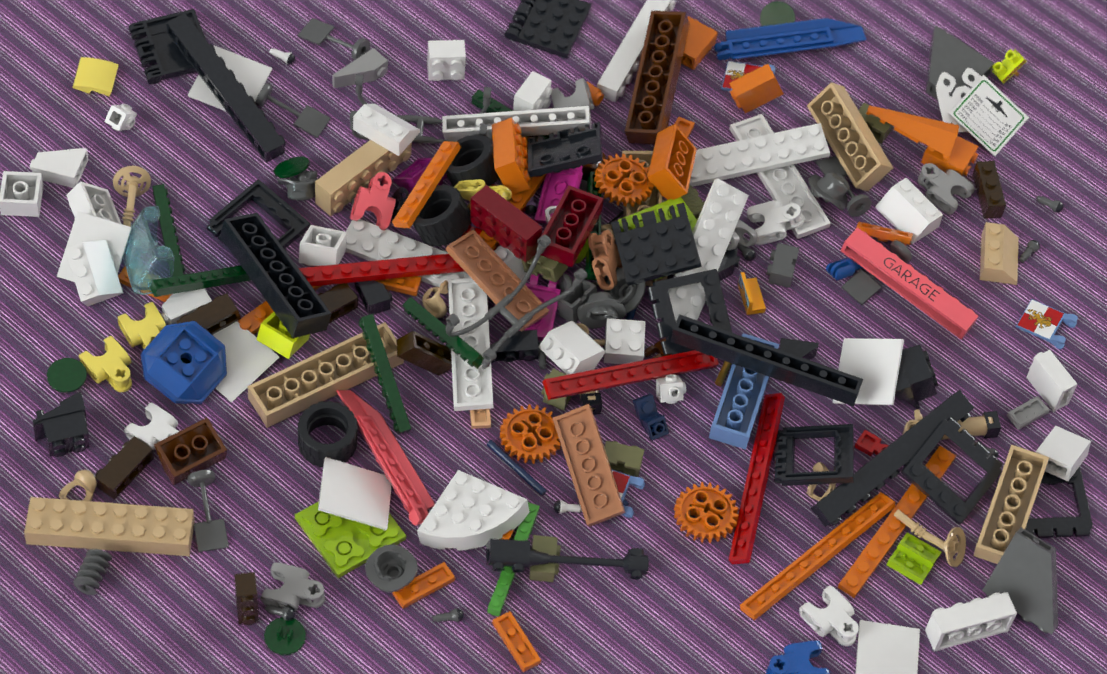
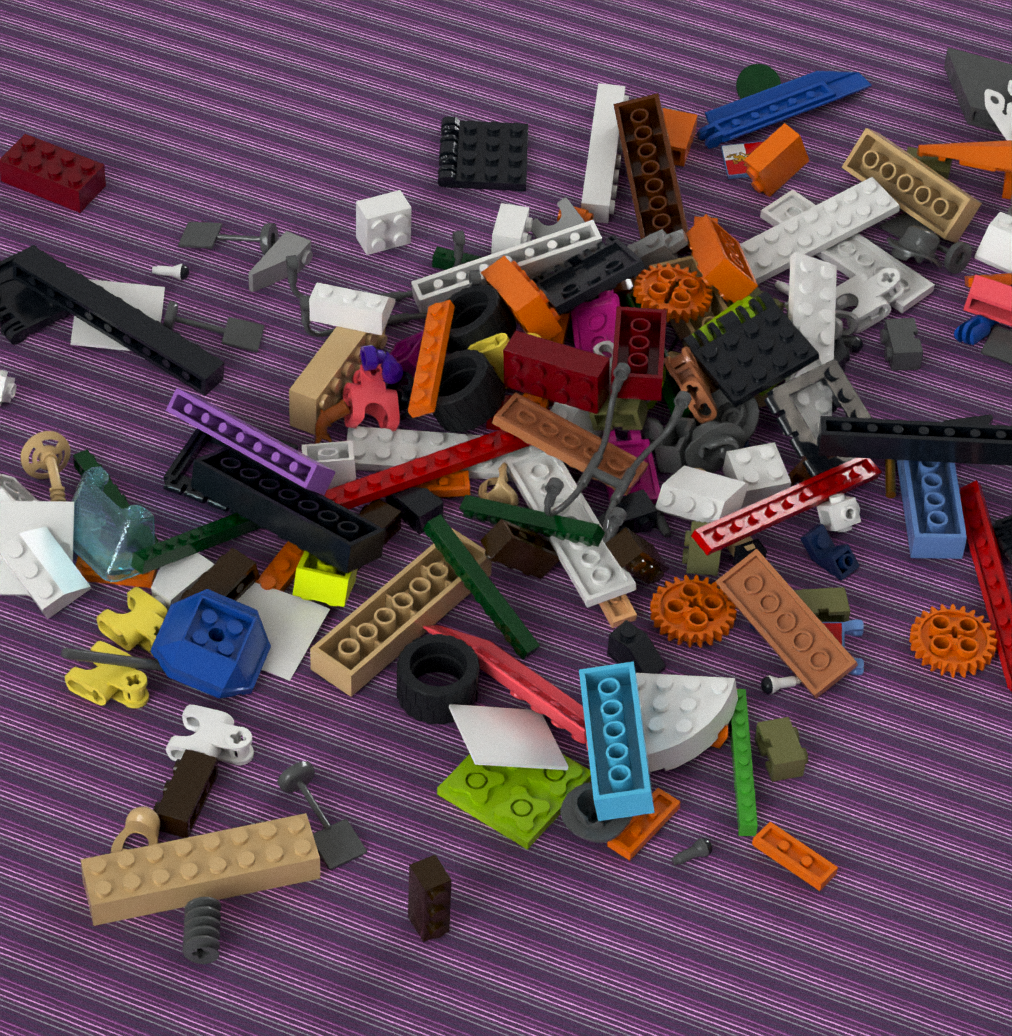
camera: 15 degrees left, 10 degrees down
black piece [32,392,89,457] -> none
dark green piece [47,358,87,393] -> none
reddish brown slope [154,417,227,485] -> none
light grey piece [260,562,325,612] -> none
dark green piece [264,617,306,655] -> none
dark grey piece [265,605,296,621] -> none
dark green piece [274,156,310,178] -> none
dark grey hat [277,171,319,200] -> none
dark blue bar [486,439,547,496] -> none
black bar [486,539,649,579] -> none
light orange panel [738,272,766,315] -> none
none -> dark grey bar [61,648,167,676]
none -> medium lavender brick [166,388,335,495]
none -> dark orange piece [314,399,351,444]
none -> dark purple arm [360,345,403,384]
none -> medium azure brick [579,661,655,821]
none -> dark brown brick [605,527,669,585]
none -> black slope [607,620,666,674]
none -> light grey hinge [627,229,688,280]

